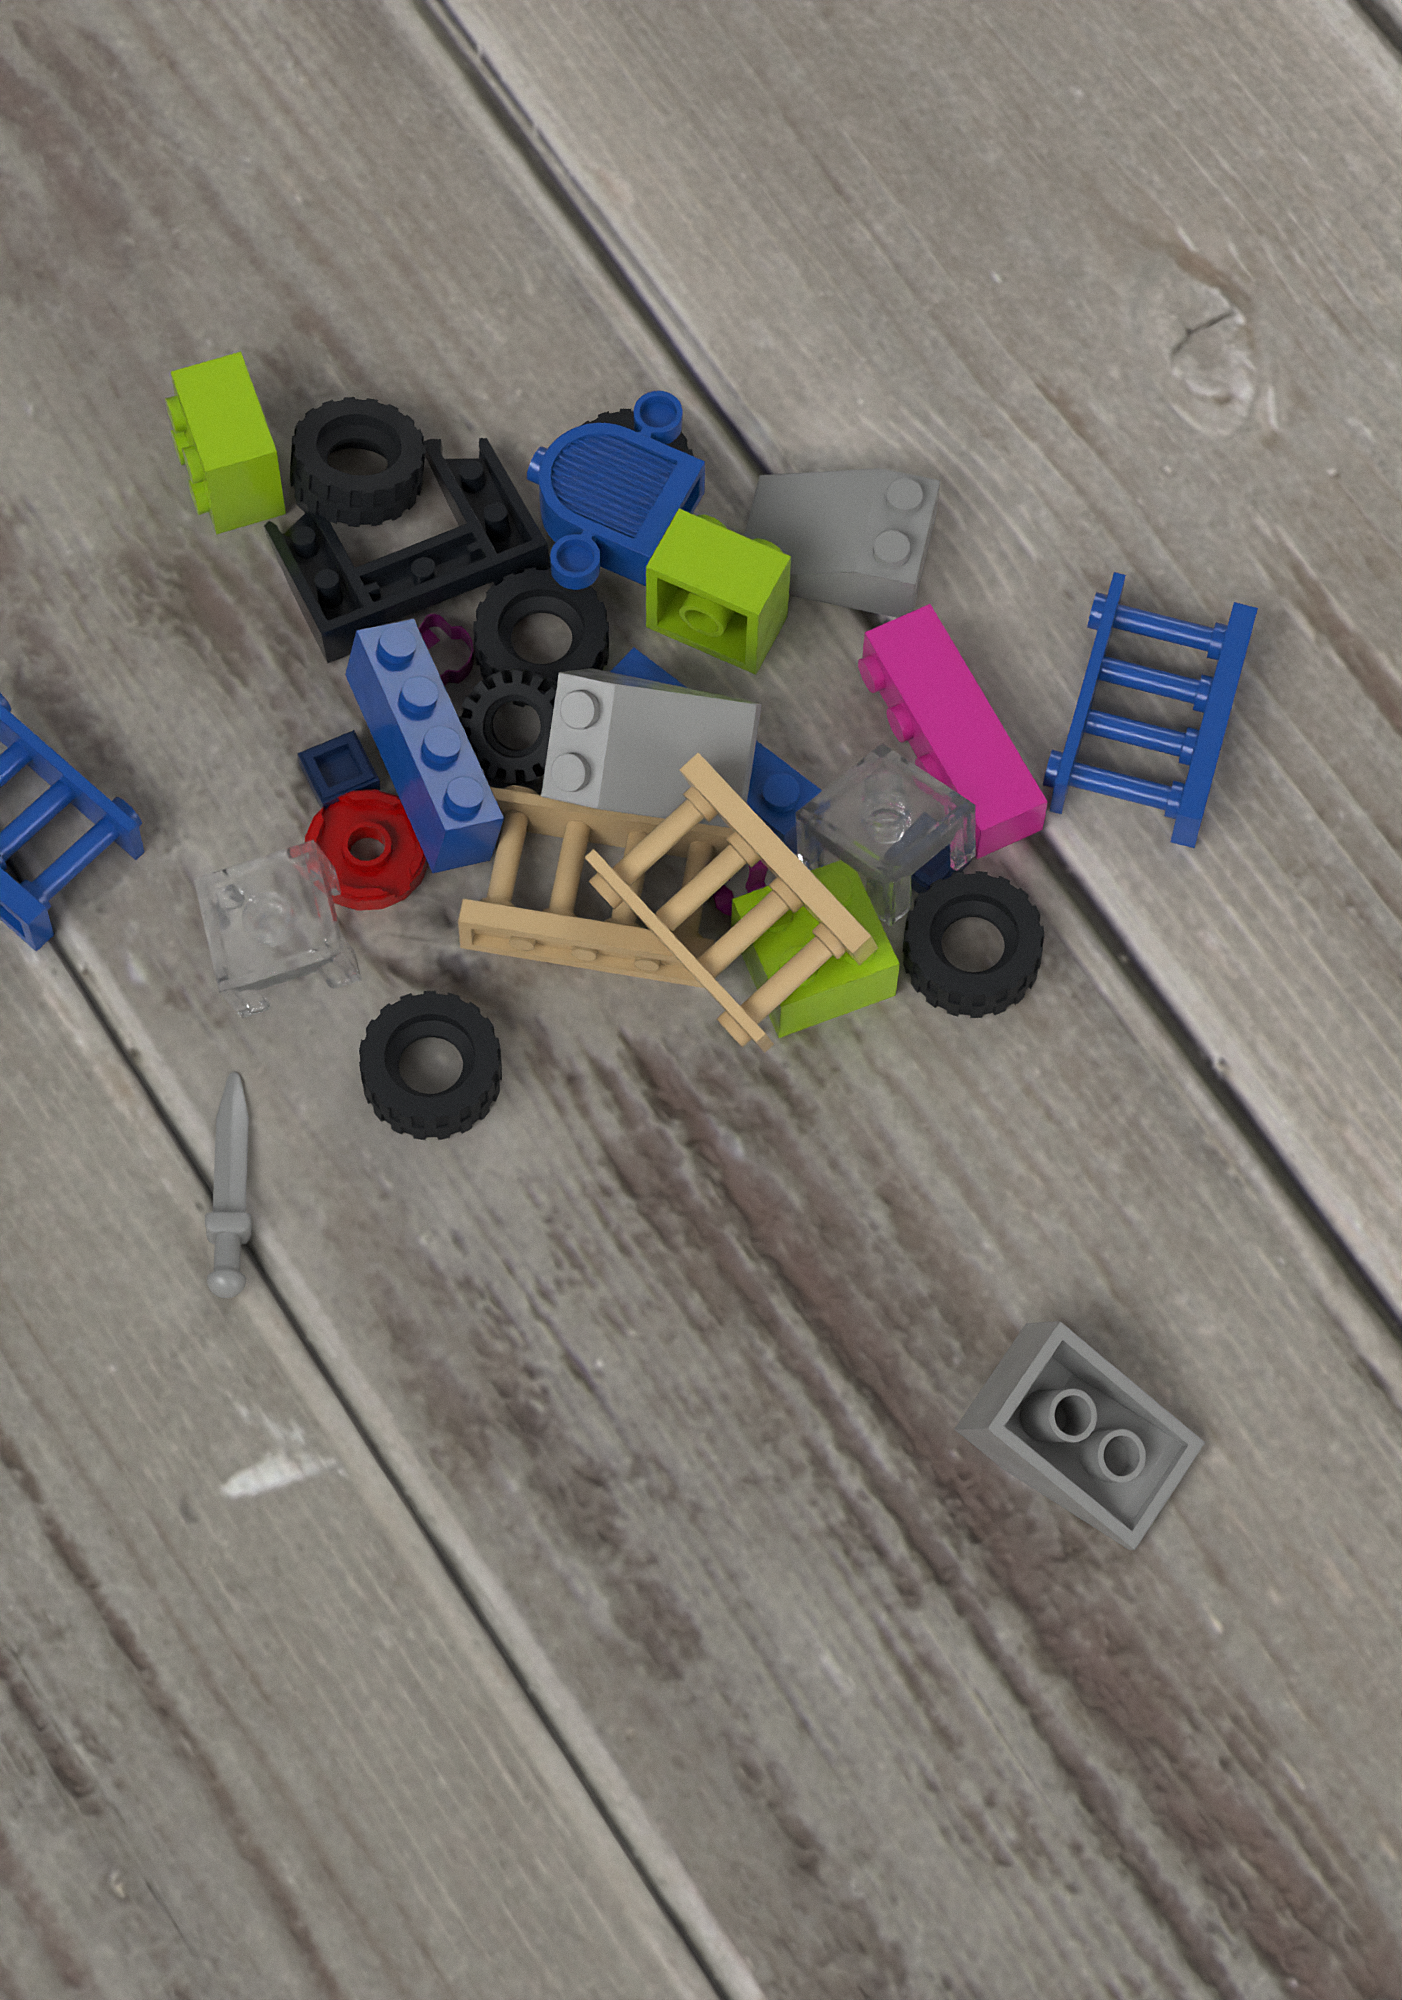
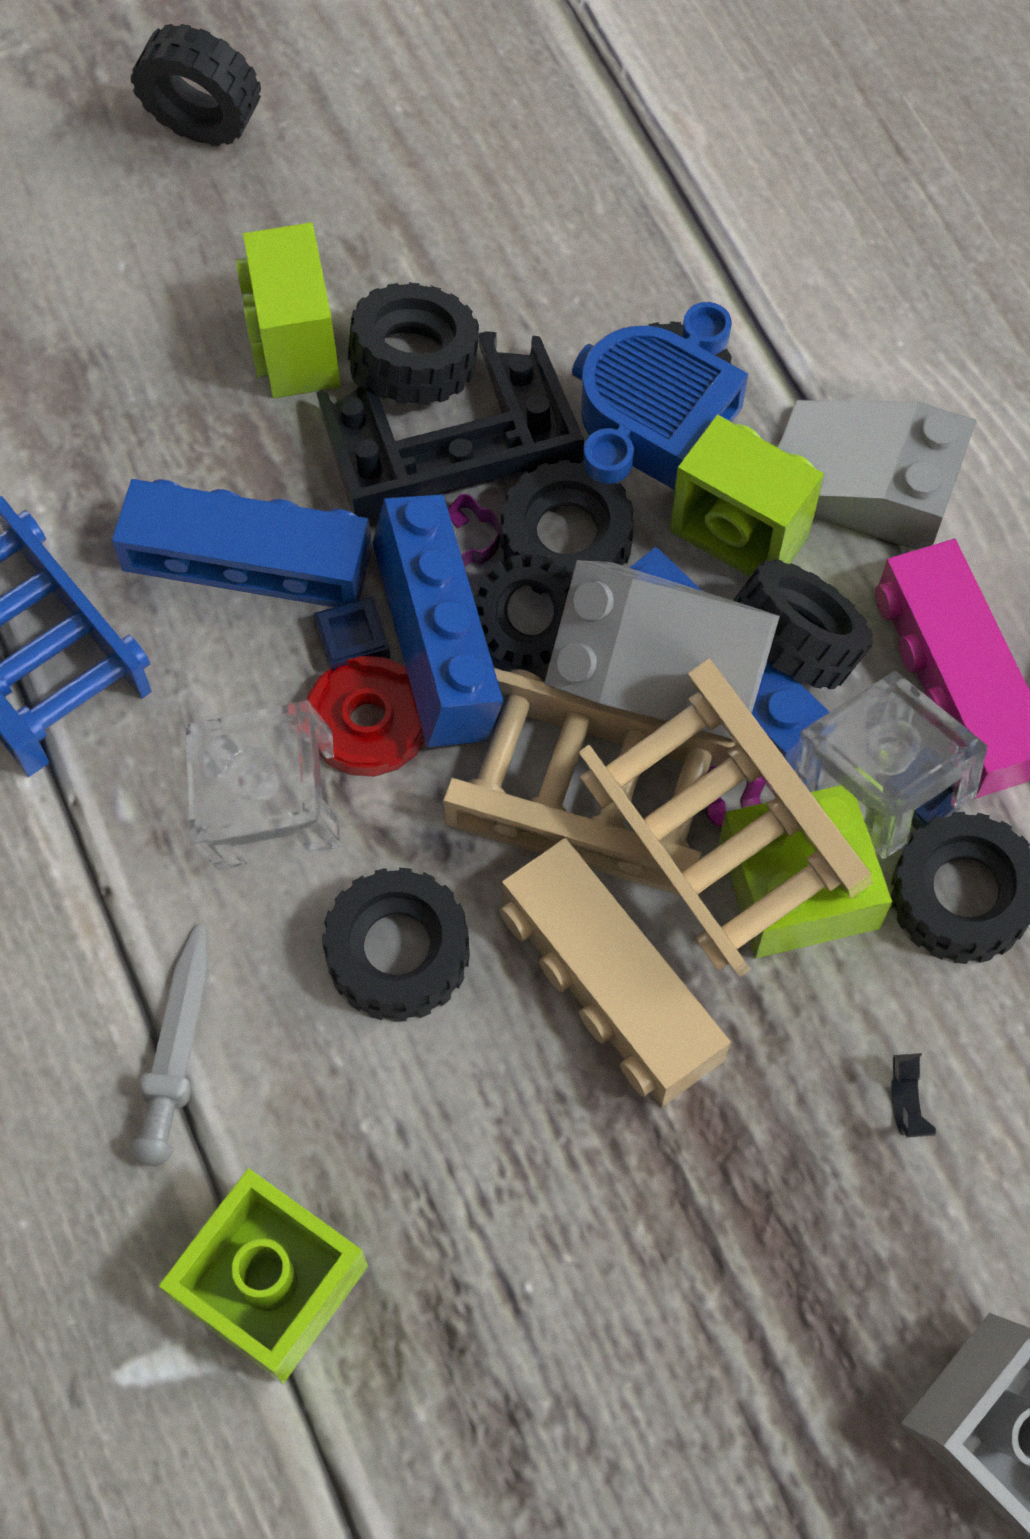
camera: 10 degrees right, 0 degrees up
none -> blue brick [112,479,372,607]
none -> black tyre [130,24,261,146]
none -> lime brick [159,1168,368,1384]
none -> tan brick [499,837,731,1107]
none -> black tyre [733,559,873,689]
none -> black piece [891,1053,936,1138]

